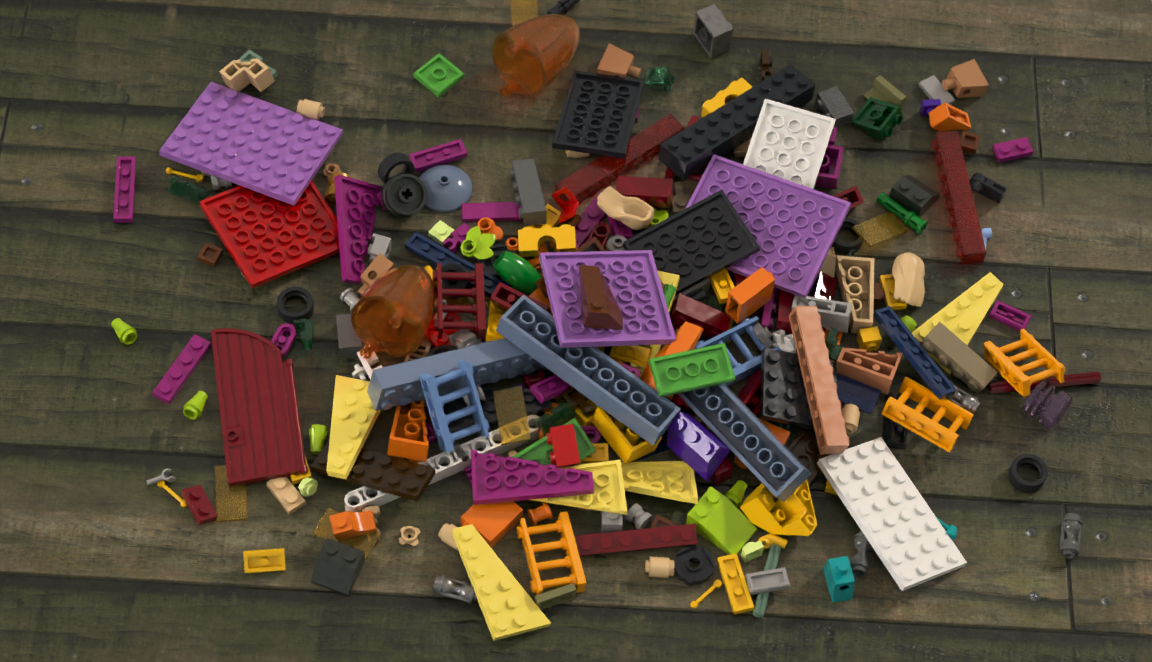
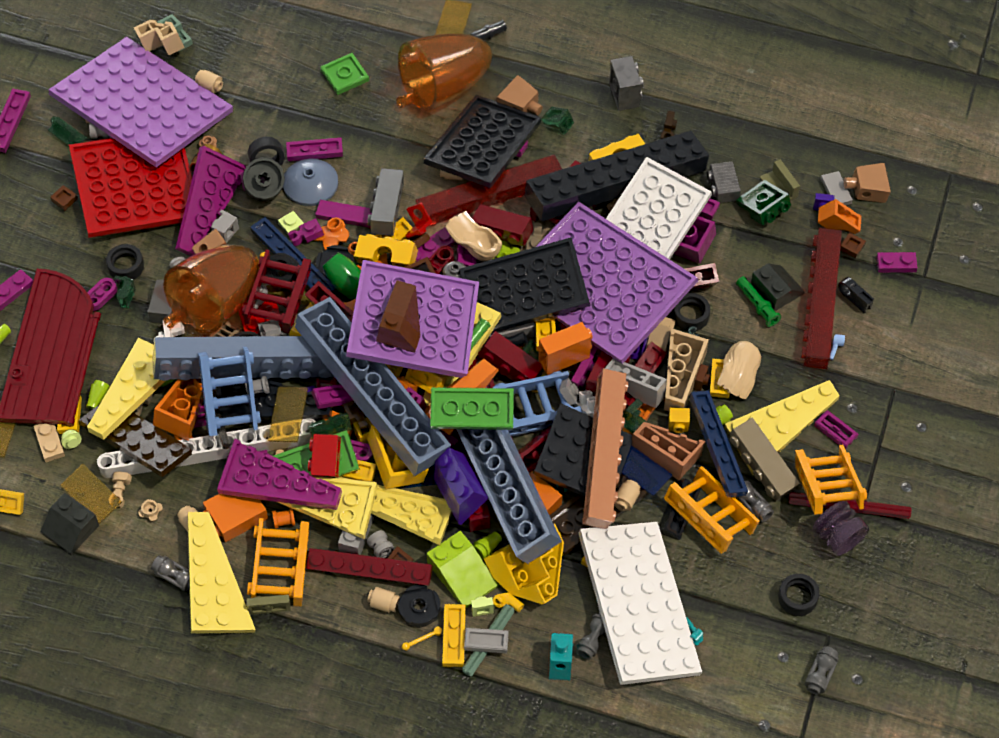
camera: 20 degrees right, 0 degrees up
yellow hinge [166,167,203,183] -> none
orange arch [330,510,377,542] -> none
lime plate [460,226,496,260] -> none
clear yellow piece [852,211,908,247] -> none

